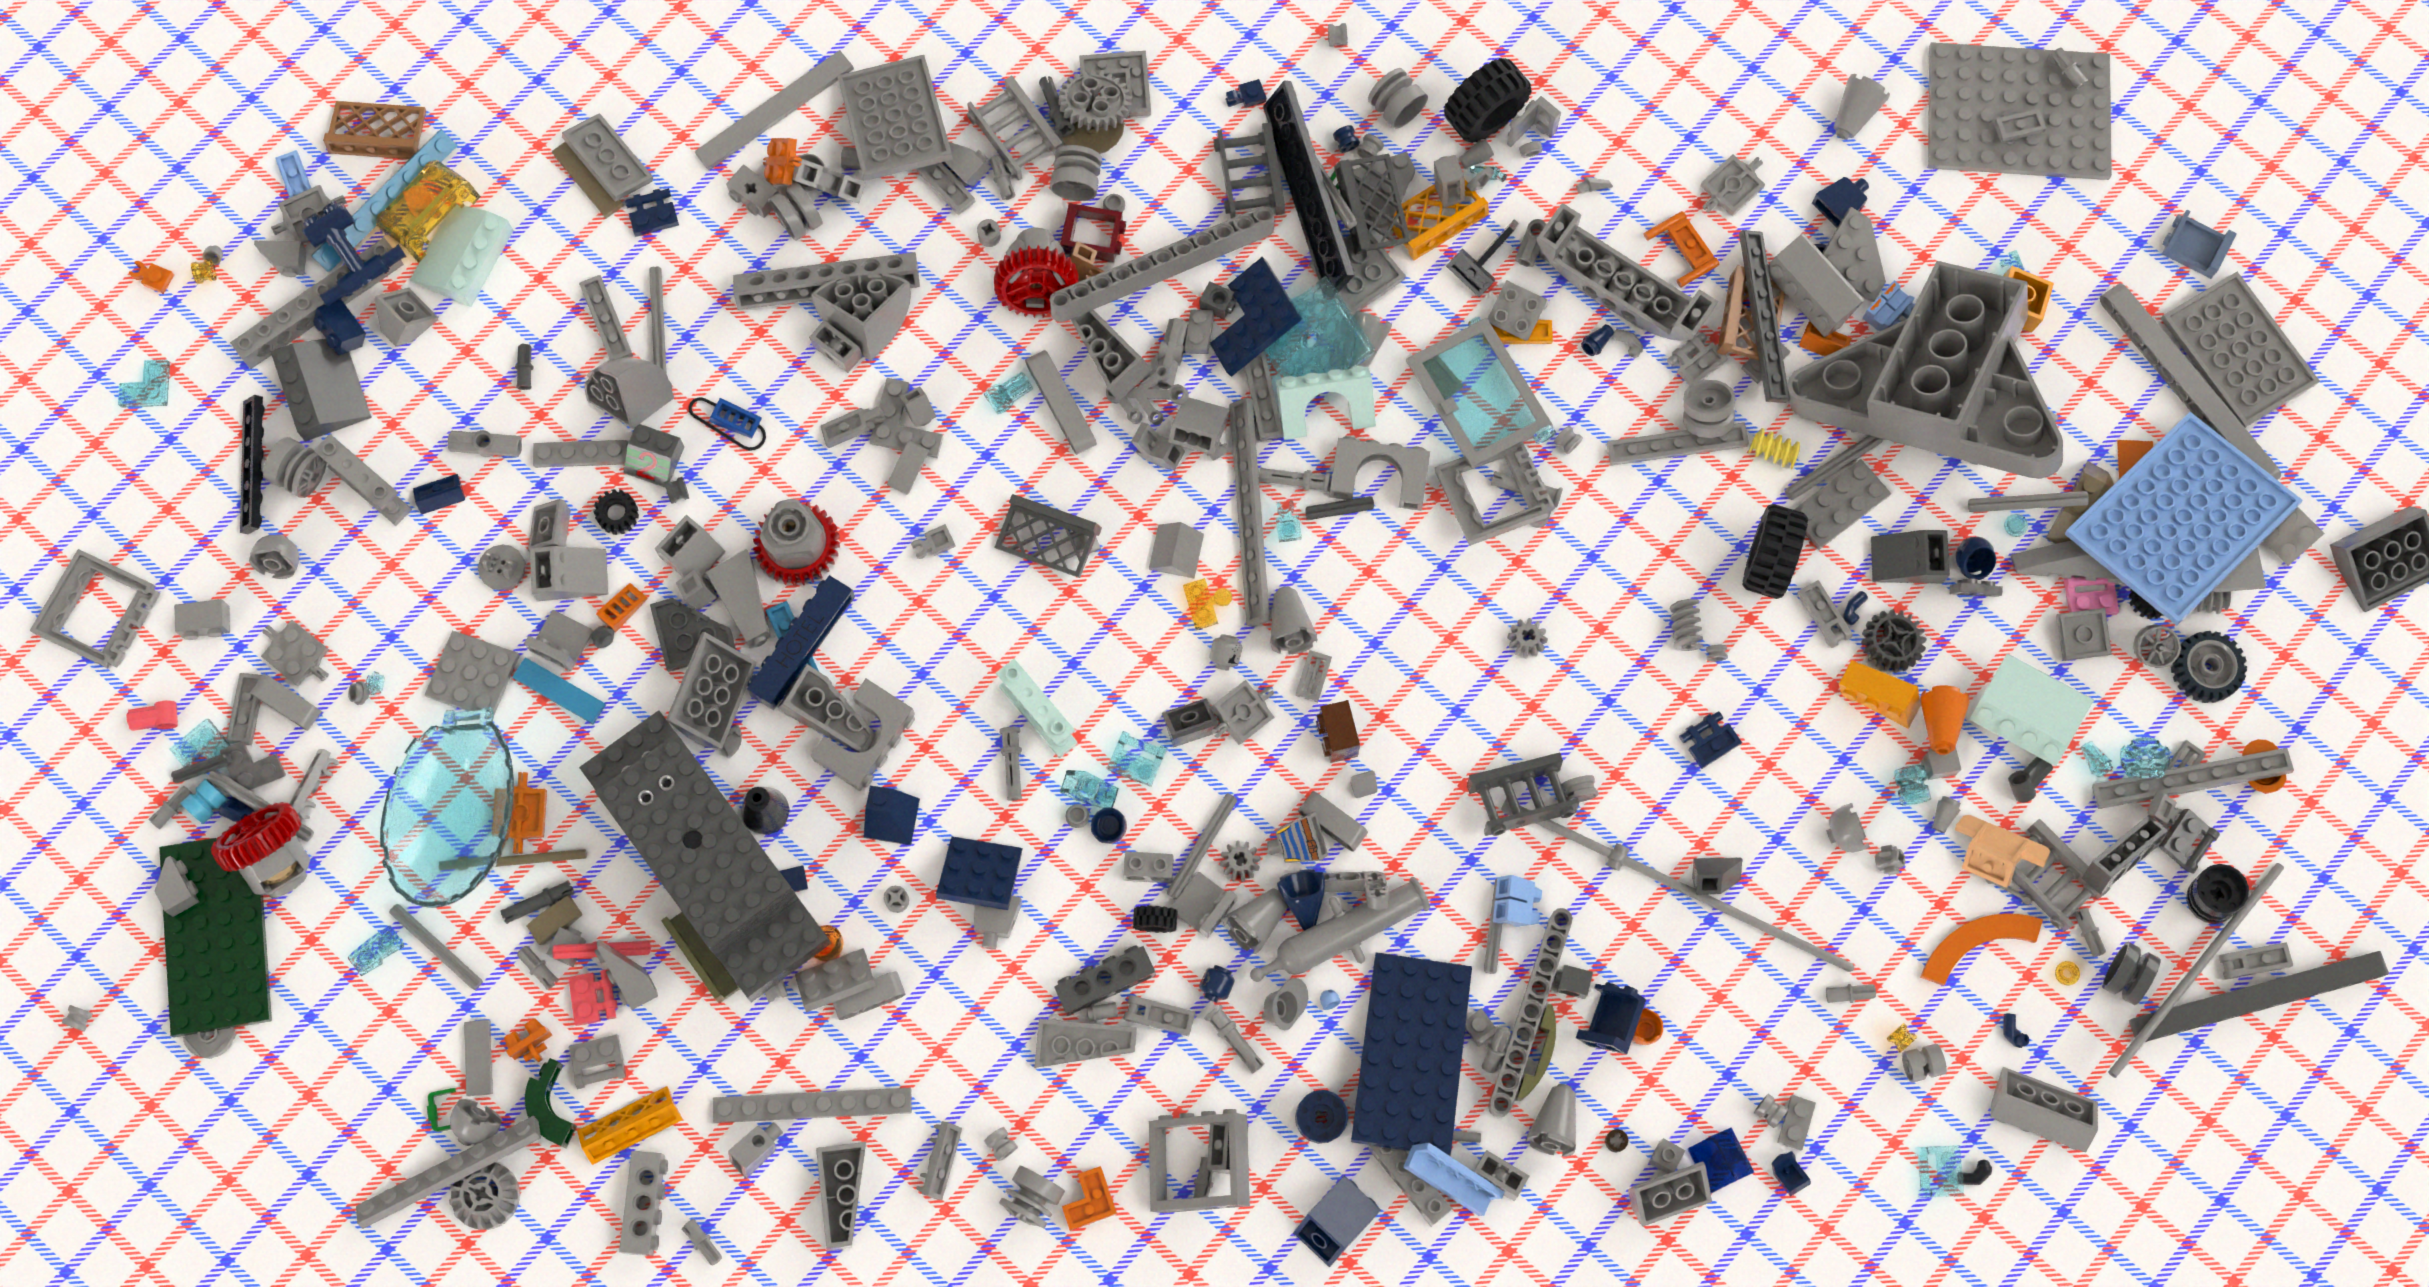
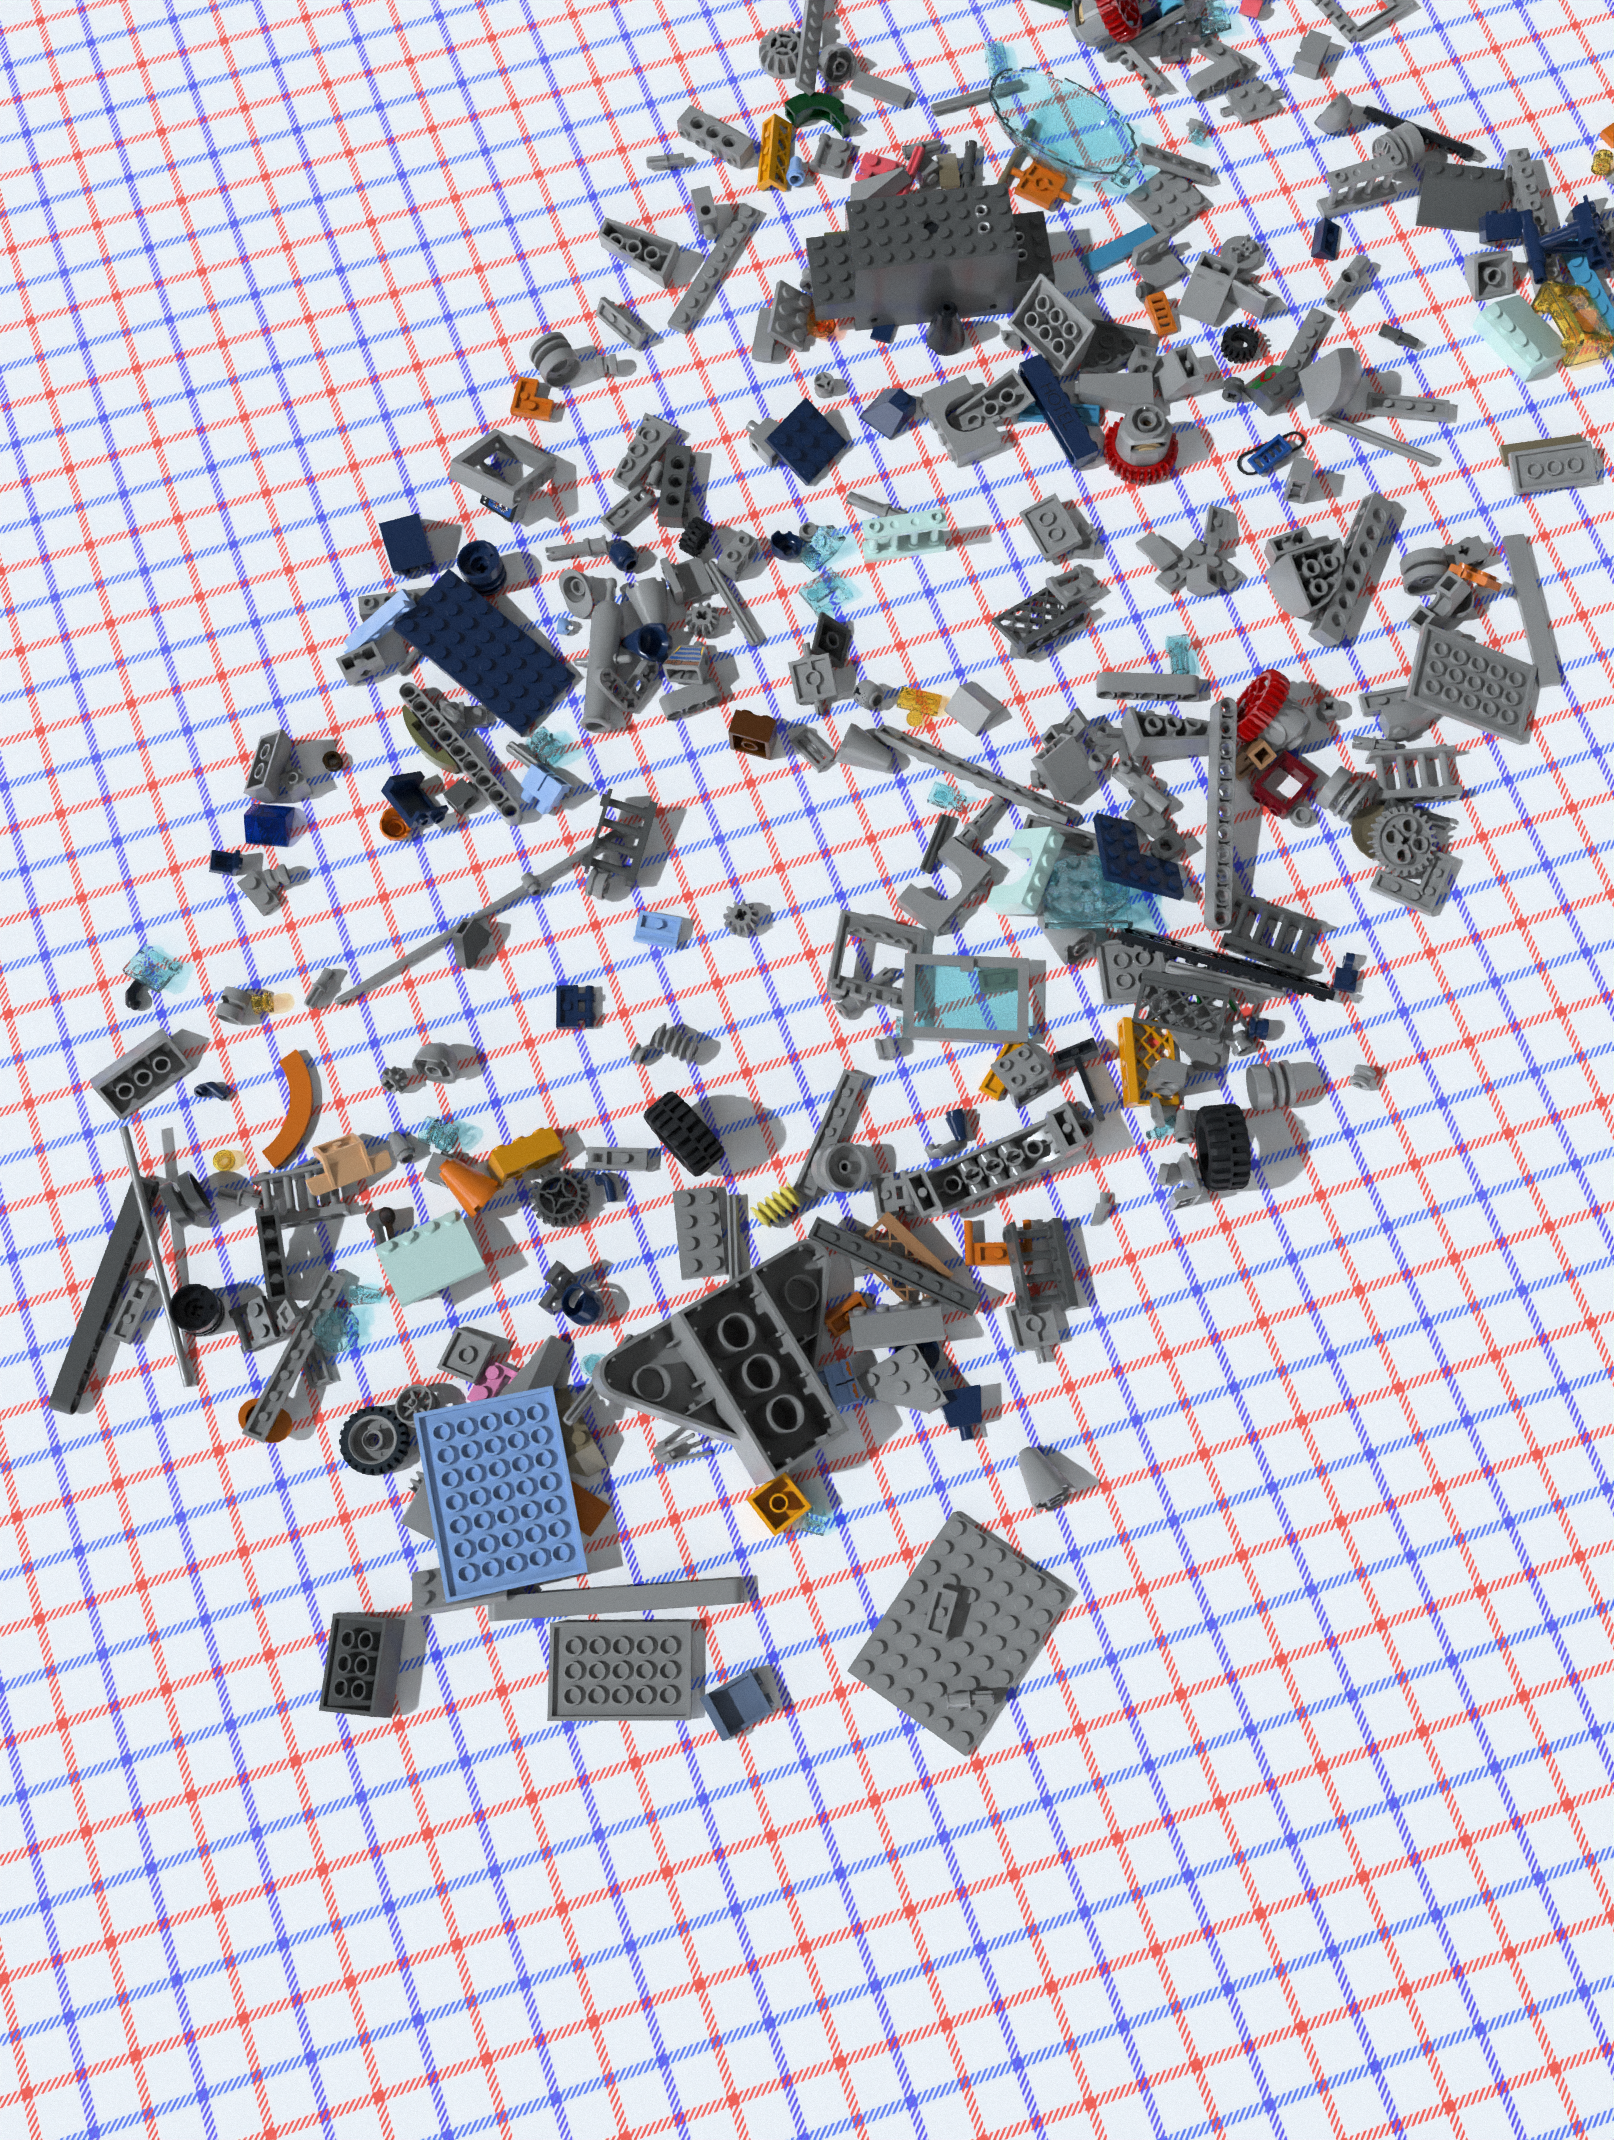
camera: 125 degrees right, 0 degrees up
clear light blue plate [118,359,170,408] -> none
green piece [426,1088,456,1132] -> none
orange hips [504,1018,553,1062] -> none
dark blue plate [625,188,679,237] -> none
light grey slope [1350,770,1378,798] -> none
light grey cone [1526,1084,1576,1157] -> none
dark grey slope [1871,530,1950,584] -> none
none -> clear light blue wheel [525,726,565,767]
none -> light blue plate [633,910,683,950]
none -> light blue cone [786,156,805,187]
none -> dark grey fence [1002,1217,1079,1316]
none -> light grey plate [1019,493,1083,563]
none -> light grey plate [1045,564,1101,608]
none -> light grey plate [1138,142,1212,184]
none -> light grey brick [1283,457,1315,504]

